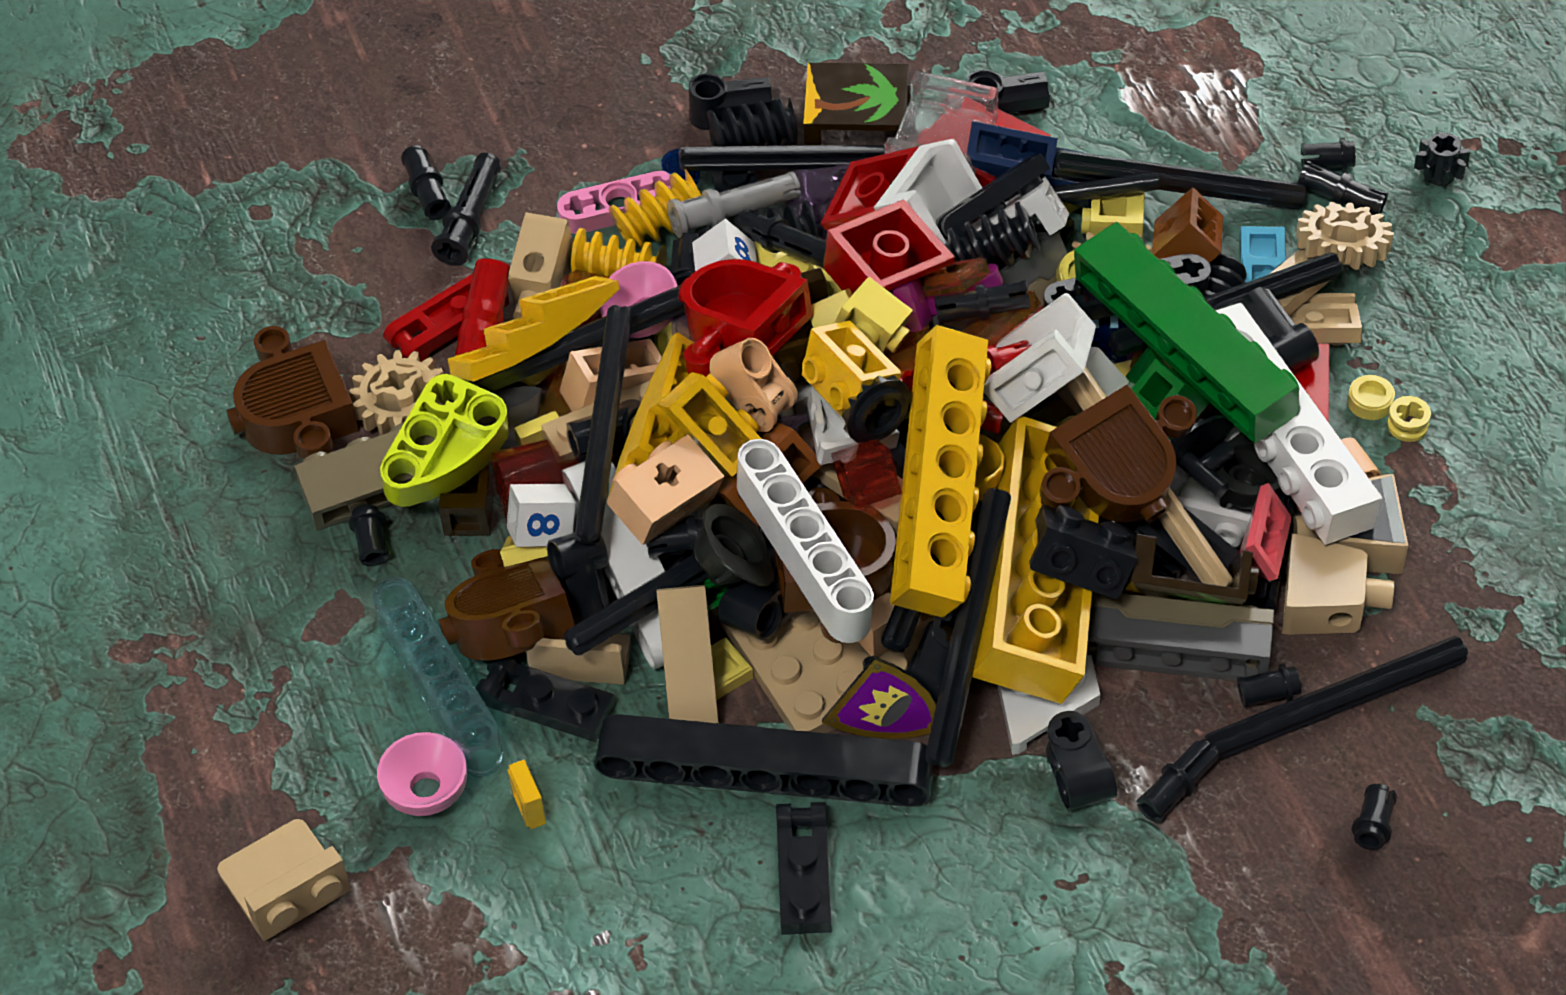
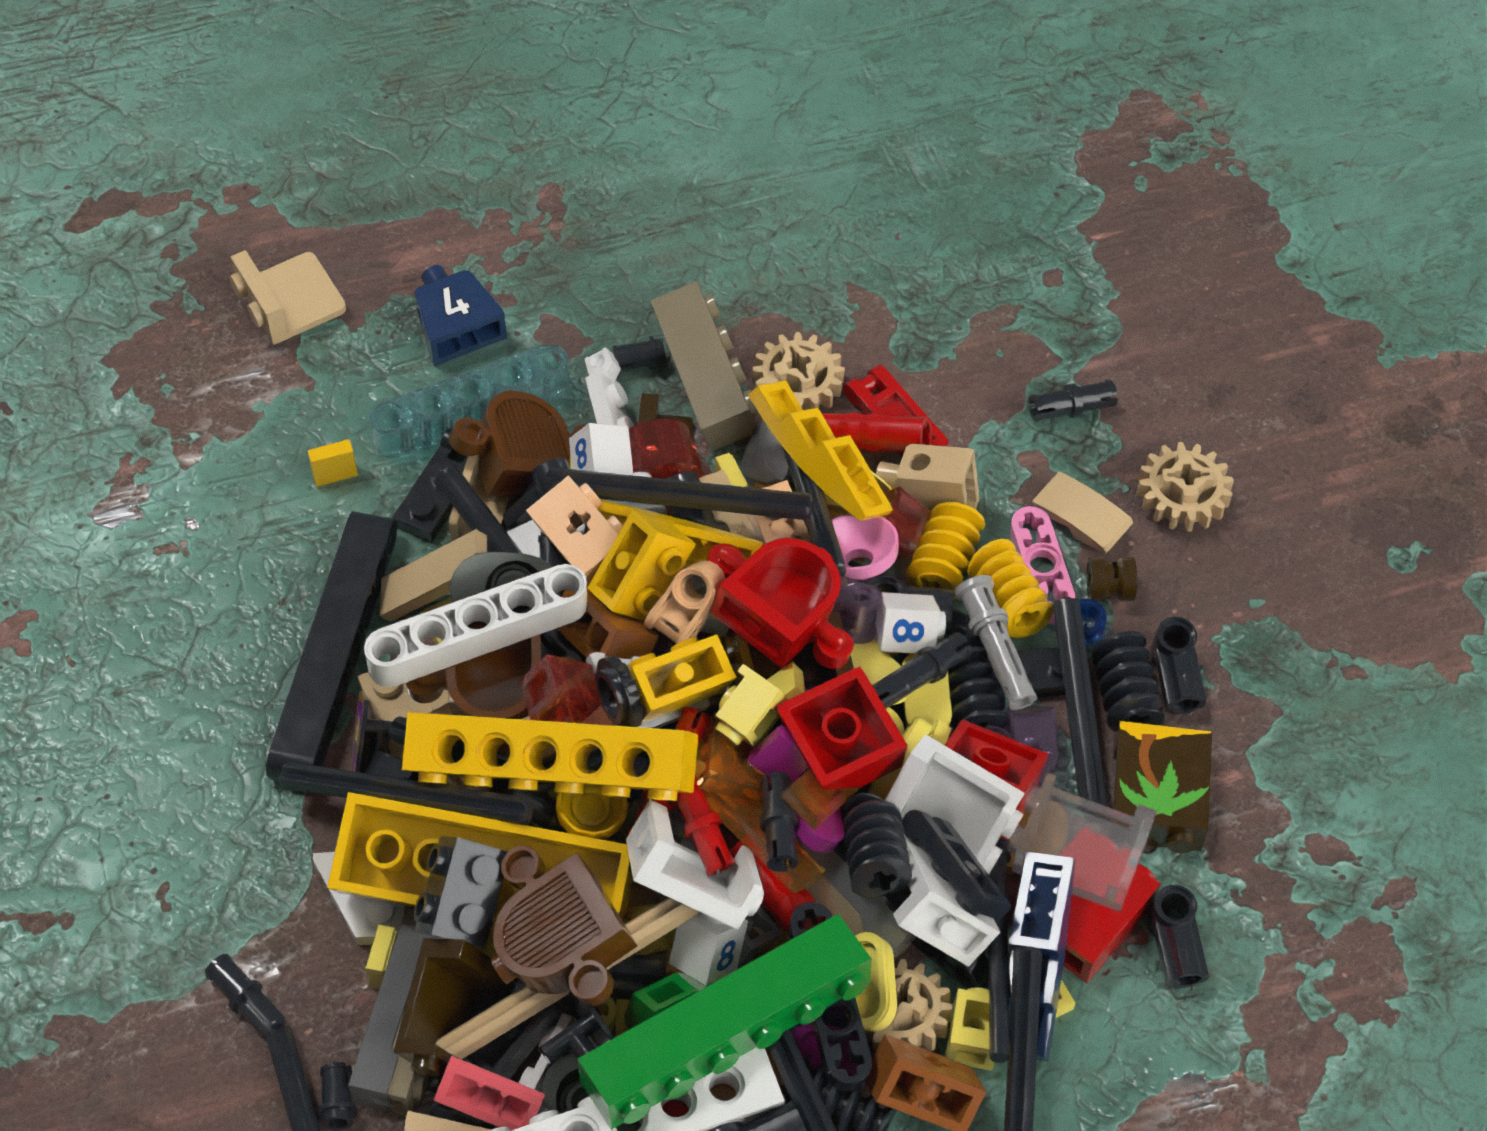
camera: 90 degrees right, 5 degrees up
reddish brown piece [226,326,359,459] -> none
bright pink piece [377,732,467,816] -> none
neon yellow beam [380,374,509,507] -> none
black pin [431,152,502,266] -> none
black plate [776,802,832,935] -> none
black piece [1046,711,1117,811] -> none
none -> light yellow tile [366,925,398,990]
none -> dark blue torso [414,265,507,366]
none -> white hinge [584,347,638,460]
none -> tan slope [1032,471,1133,553]
none -> dark brown wheel [1086,557,1137,601]
none -> tan gear [1137,442,1234,532]

